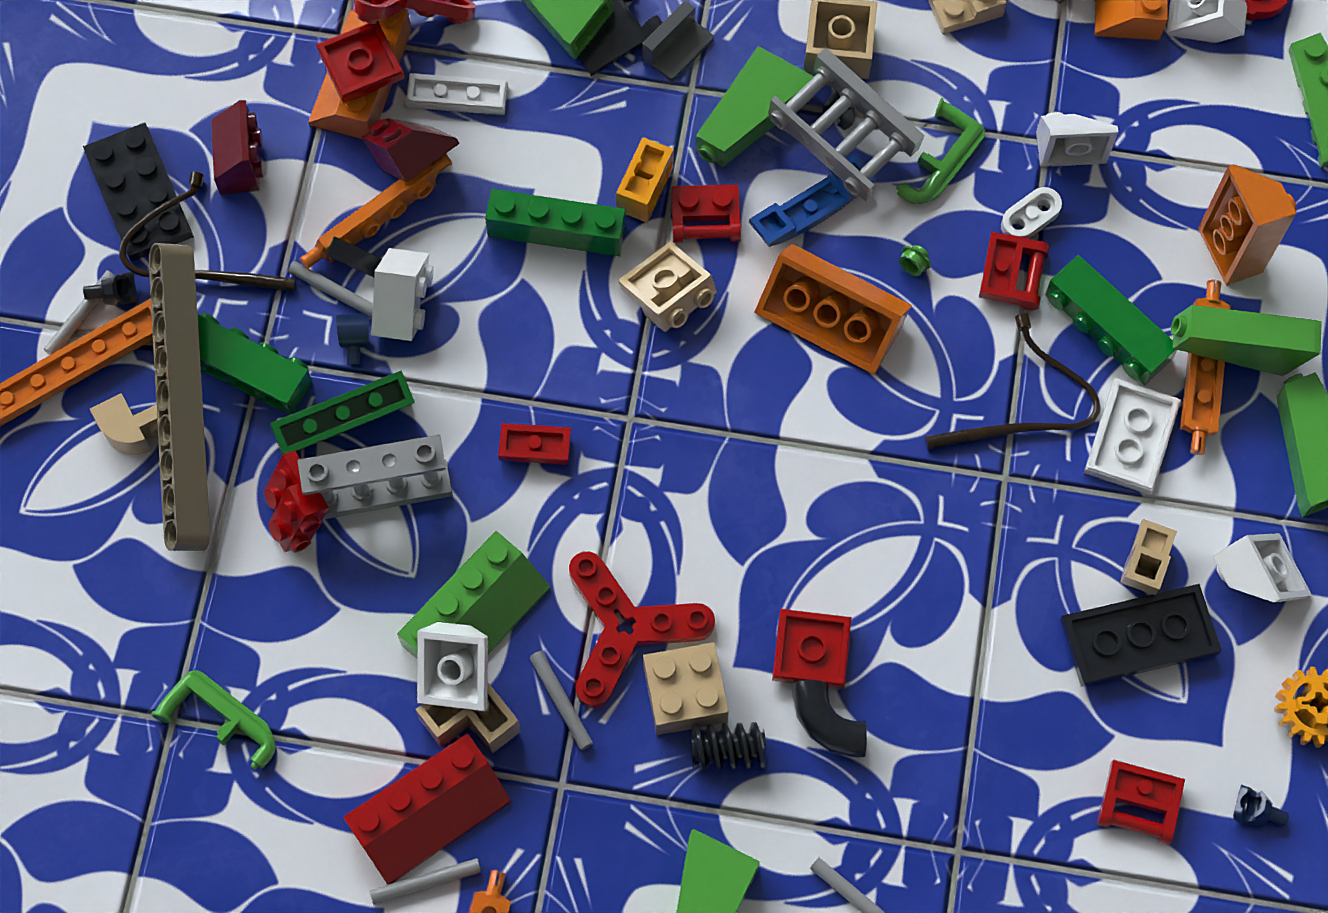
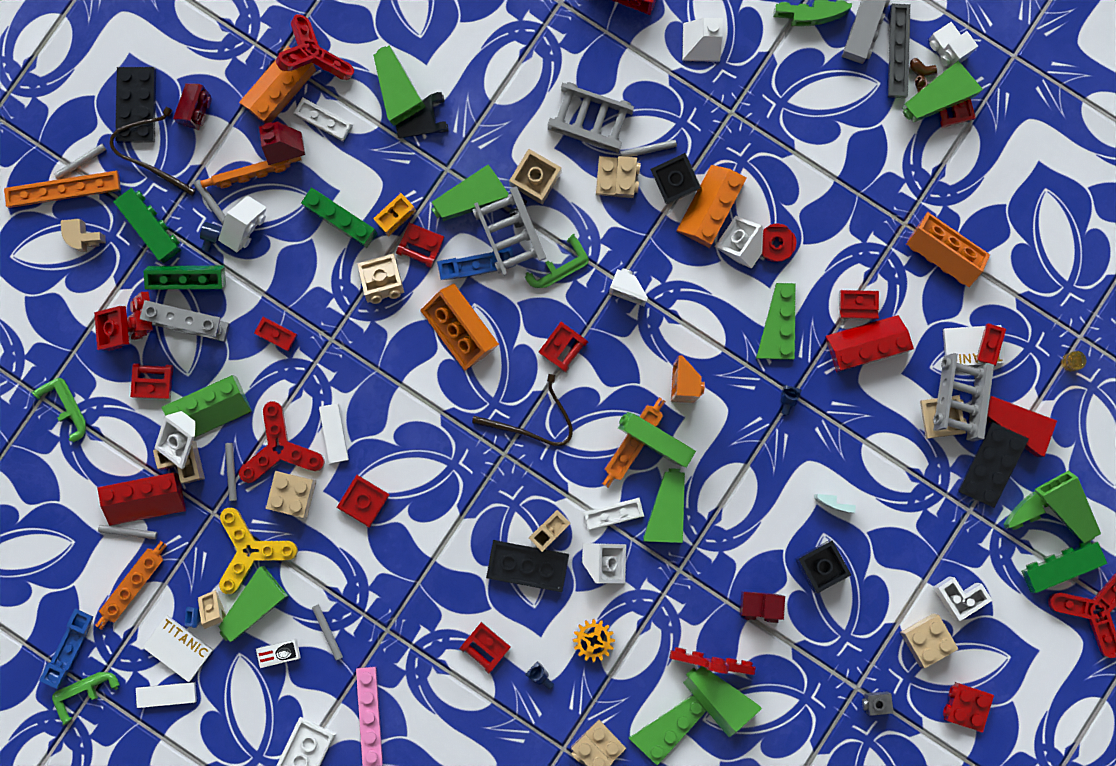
camera: 25 degrees right, 15 degrees up
black piece [83,272,137,305] -> none
dark tan beam [149,243,210,551] -> none
red plate [316,21,405,104] -> none
black window [326,236,382,278] -> none
dark grey panel [642,0,713,81] -> none
black piece [691,722,766,771] -> none
black cylinder [792,680,867,757] -> none
bright green plate [898,245,931,276] -> none
white plate [1001,187,1062,239] -> none
green brick [1045,255,1177,386] -> none
white tile [1084,378,1181,495] -> none
none -> red plate [94,306,129,351]
none -> red plate [130,363,173,399]
none -> yellow piece [219,508,298,594]
none -> white tile [319,403,349,464]
none -> white tile [583,498,644,531]

